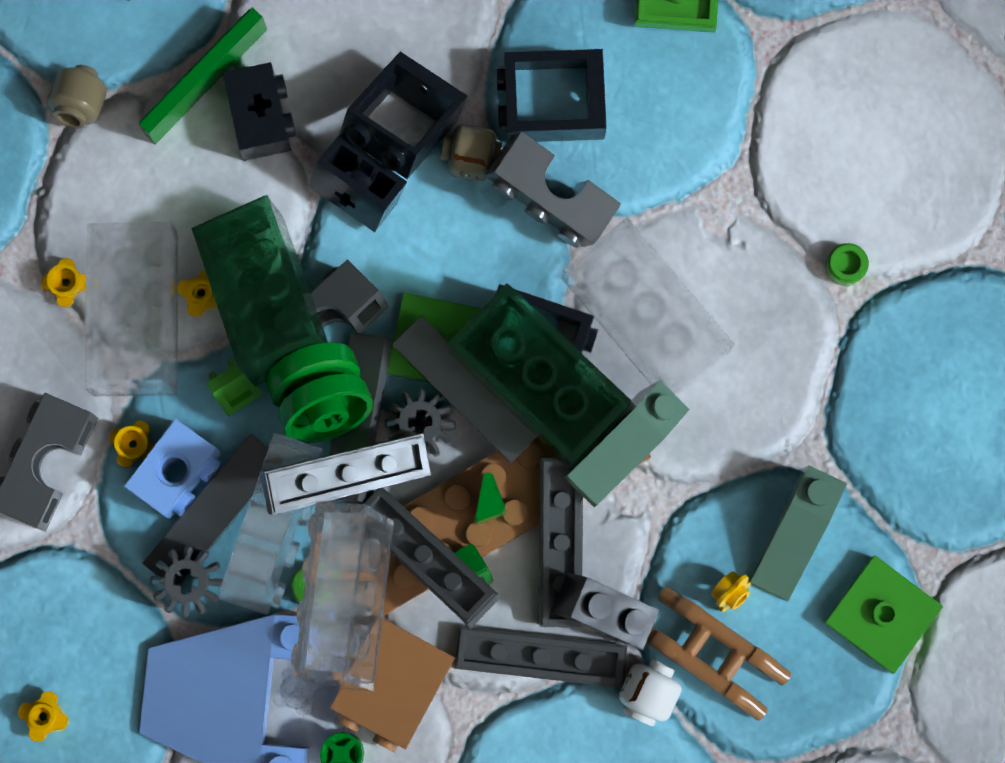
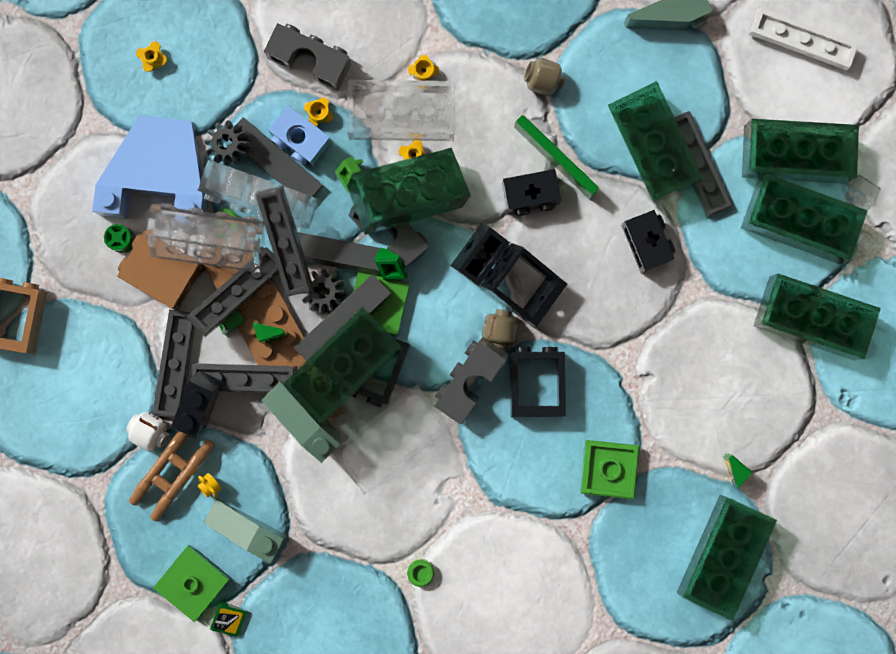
camera: 90 degrees right, 5 degrees up
green wheel [266,342,373,444] -> none
none -> slope [210,601,247,637]
none -> green slope [374,248,408,280]

